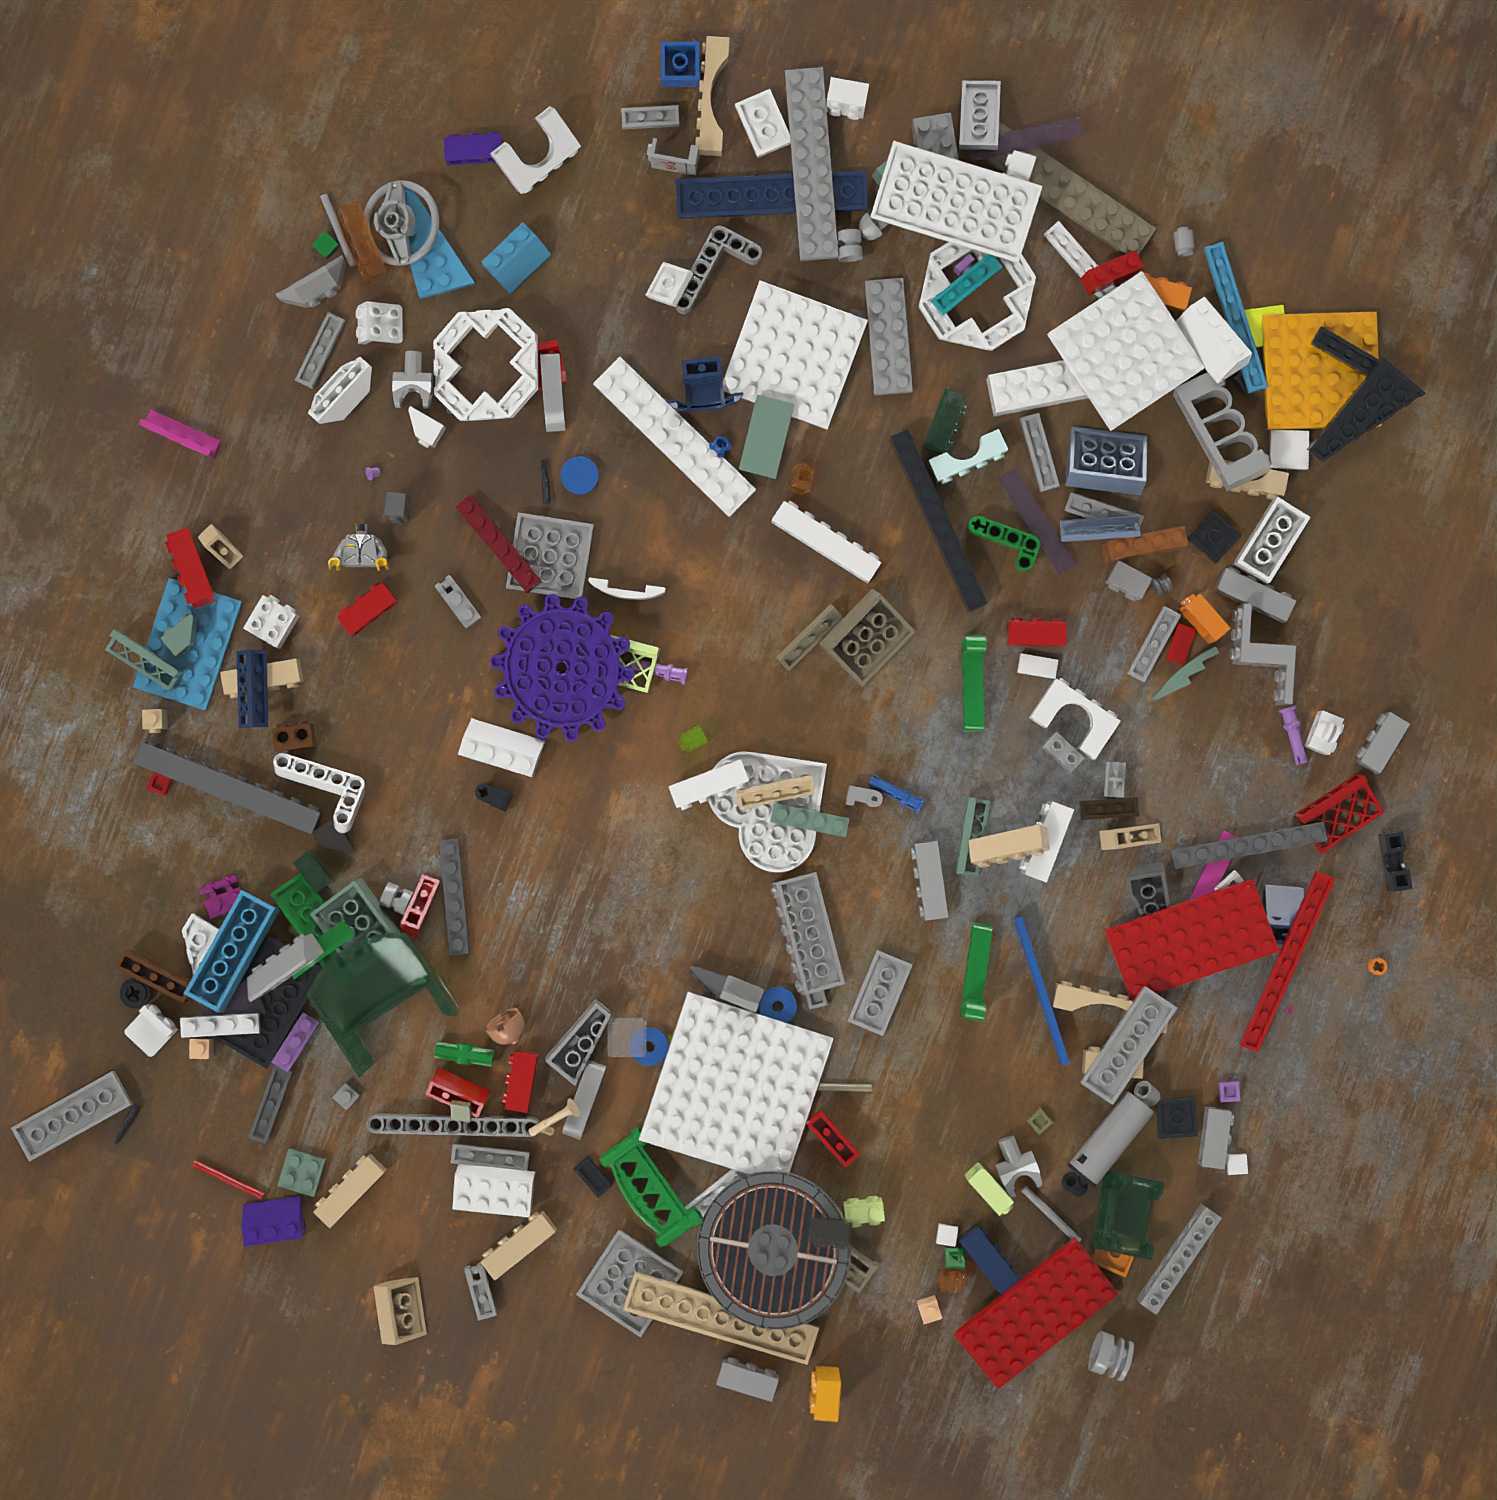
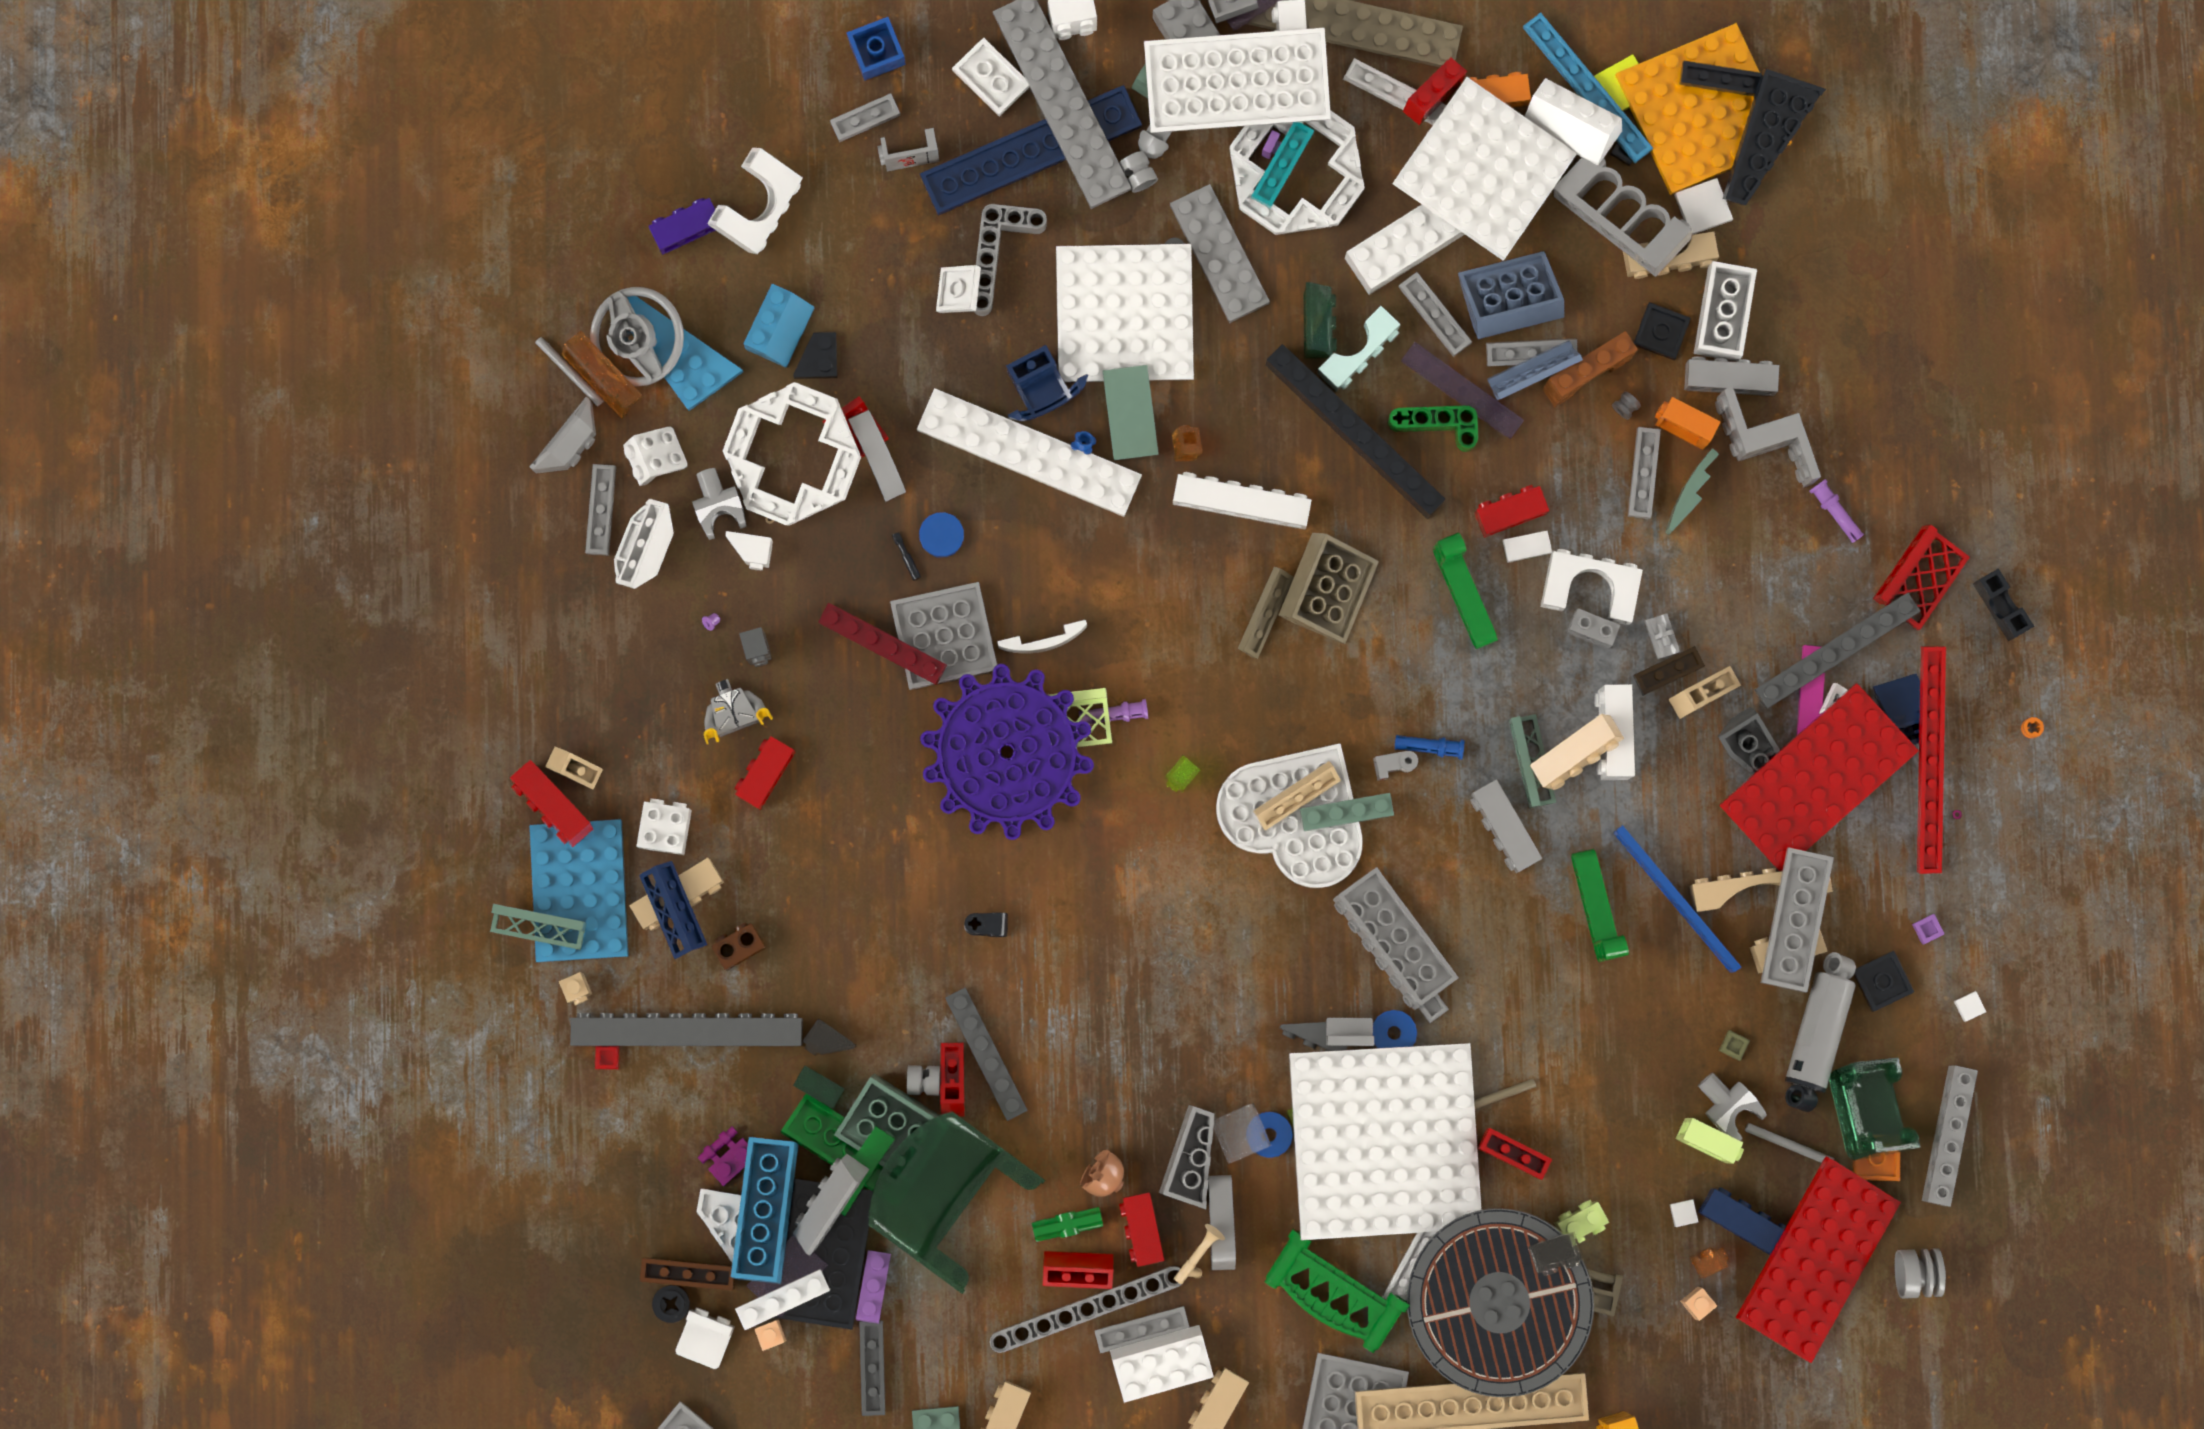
camera: 25 degrees left, 5 degrees down
dark pink fence [139,410,222,459] -> none
sand green slope [161,614,198,657] -> none
white beam [273,753,365,833] -> none
green tile [312,231,340,259] -> none
light grey plate [332,1082,360,1110] -> none
light grey plate [434,574,482,629] -> none
tile [450,1100,472,1122] -> none
white slope [458,719,545,777] -> none
black tile [573,1156,613,1198] -> none
white brick [668,759,749,810] -> none
tan arch [695,36,730,157] -> none
light grey plate [847,950,912,1036] -> none
green tile [945,1248,965,1269] -> none
light grey brick [1105,560,1153,601] -> none
red tile [1165,623,1197,666] -> none
light grey brick [1174,227,1195,257] -> none
light grey brick [1198,1106,1234,1169] -> none
white brick [1304,710,1344,755] -> none
light grey brick [1356,712,1410,774] -> none
none -> black wing [793,332,837,379]

